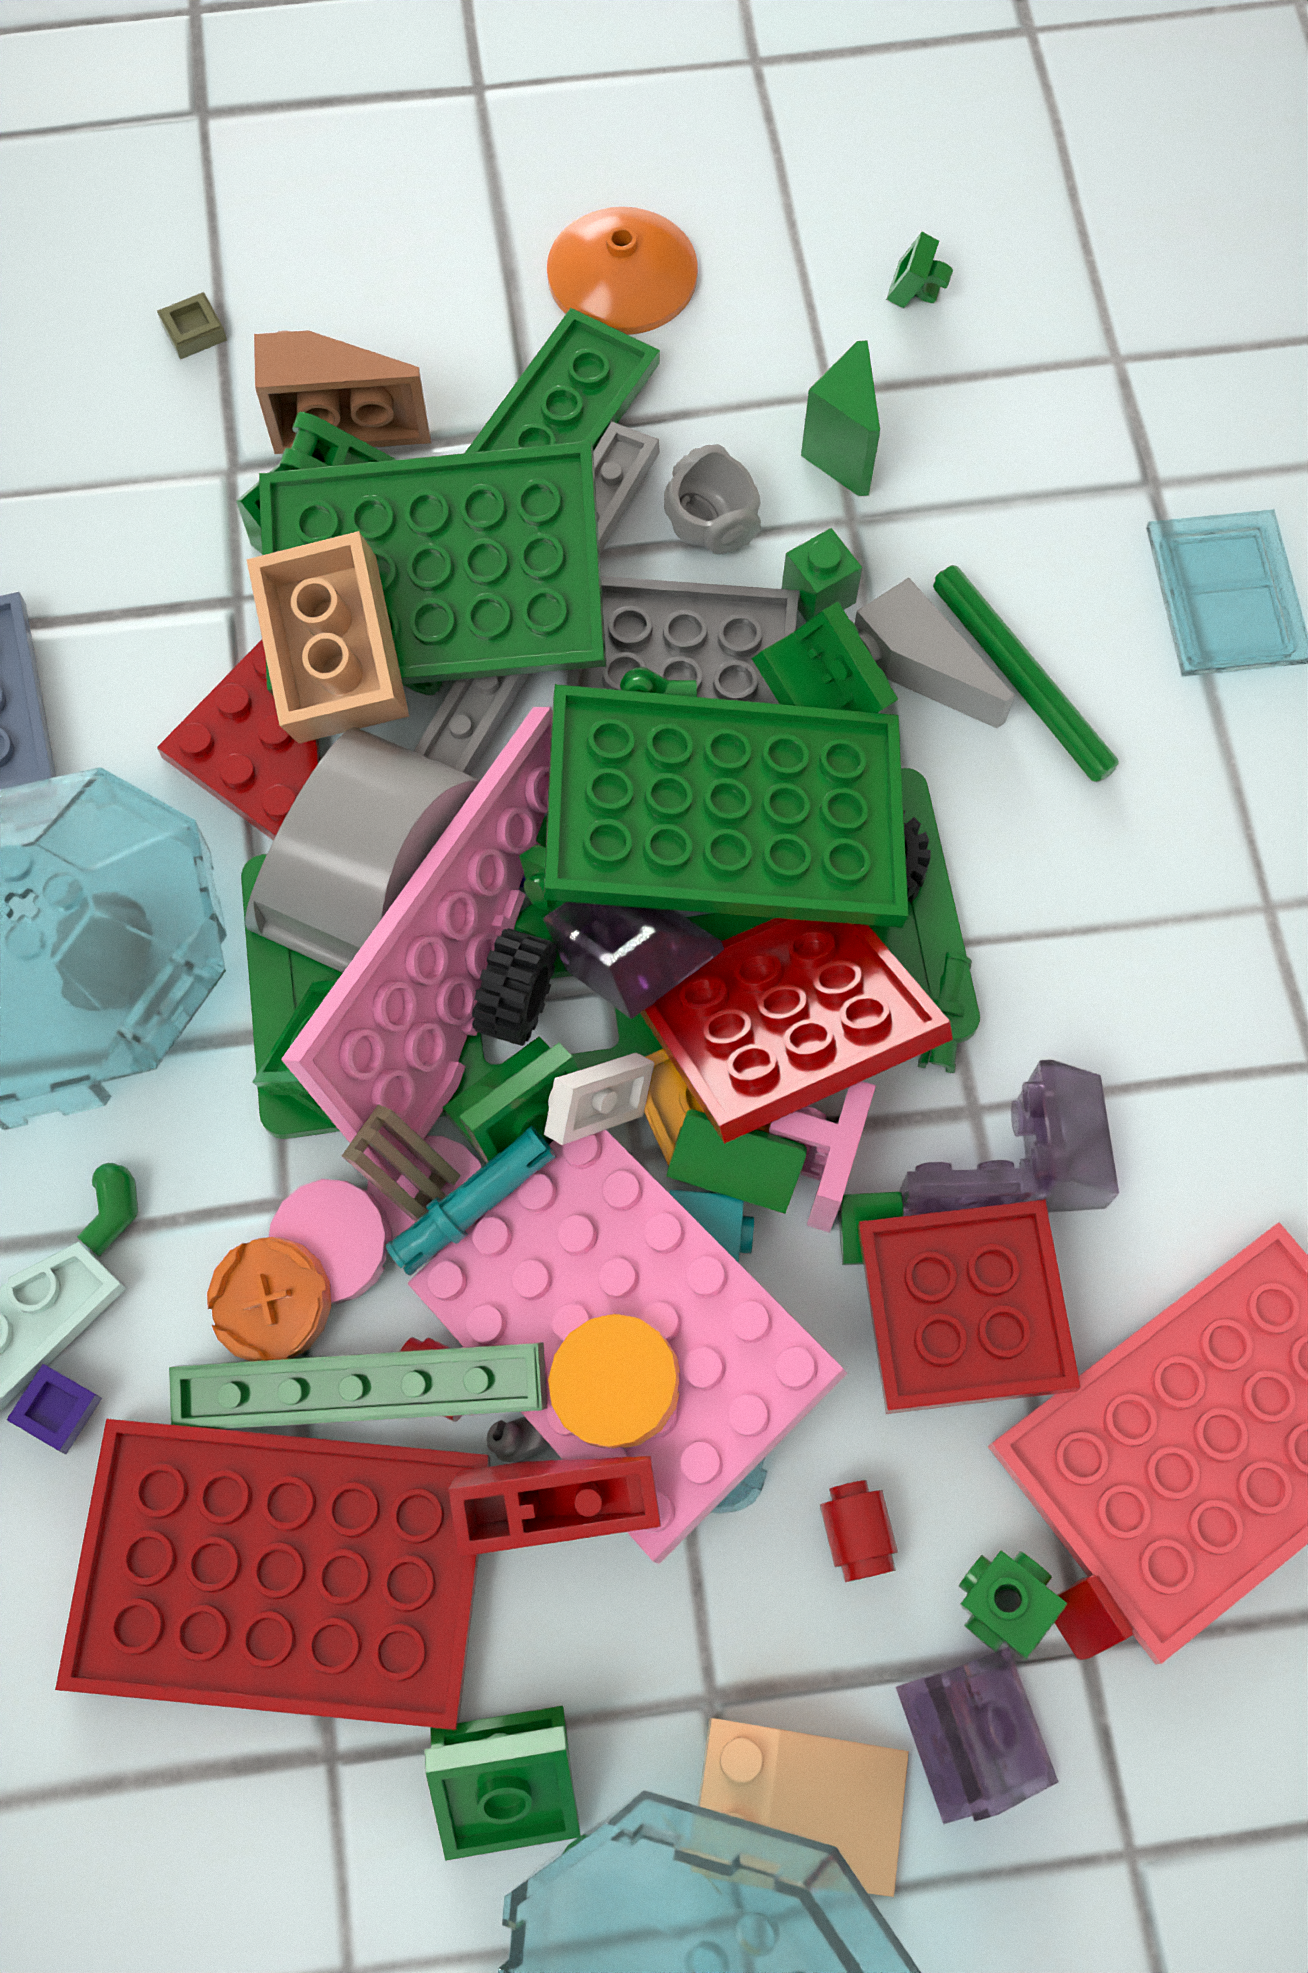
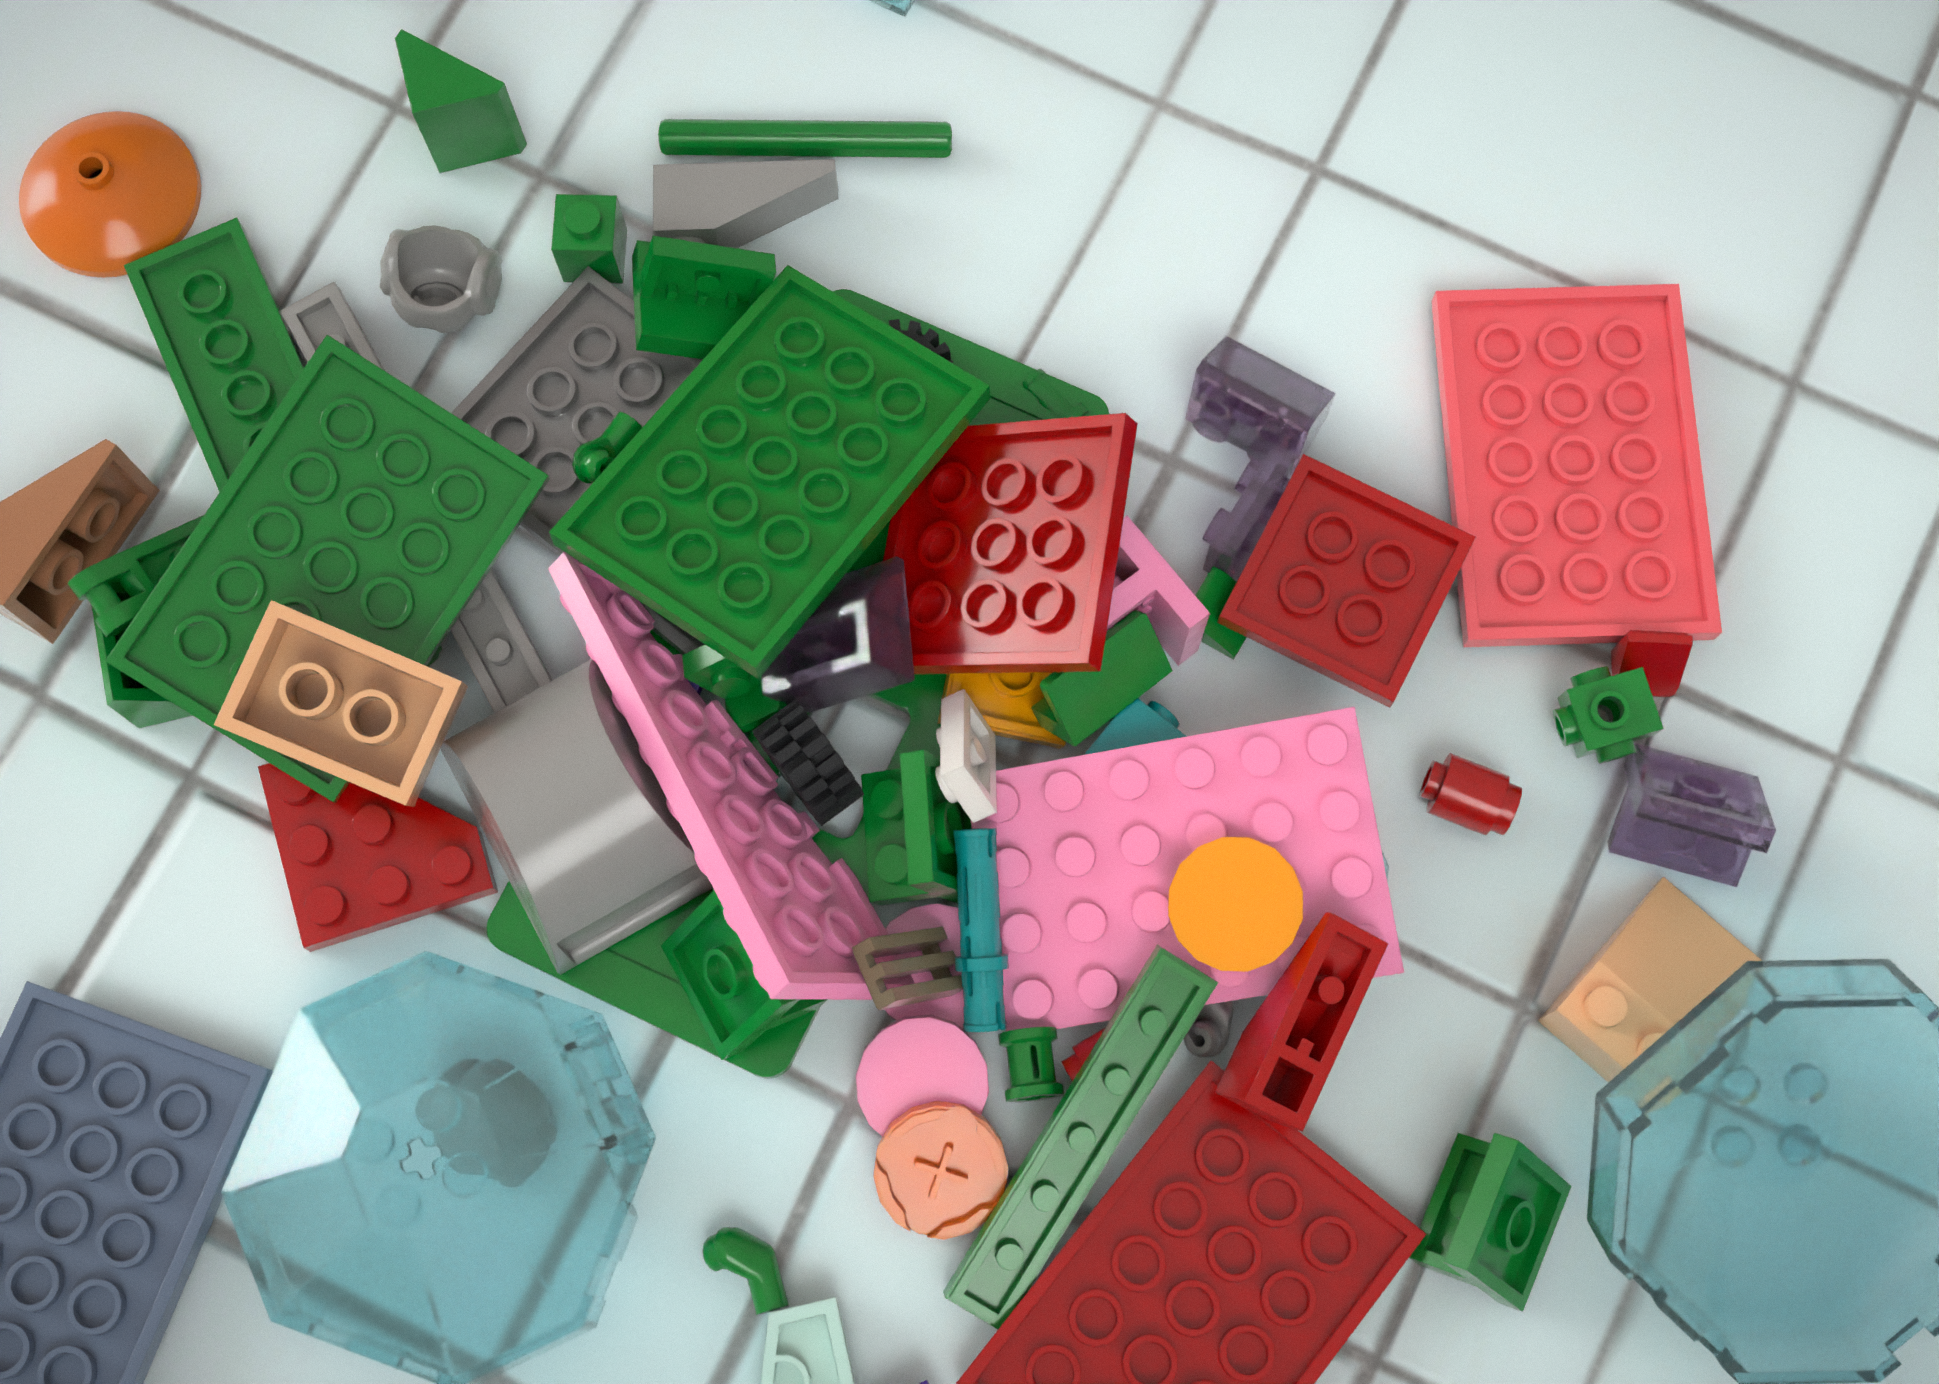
camera: 55 degrees left, 5 degrees up
none -> green bush [998,1027,1064,1103]

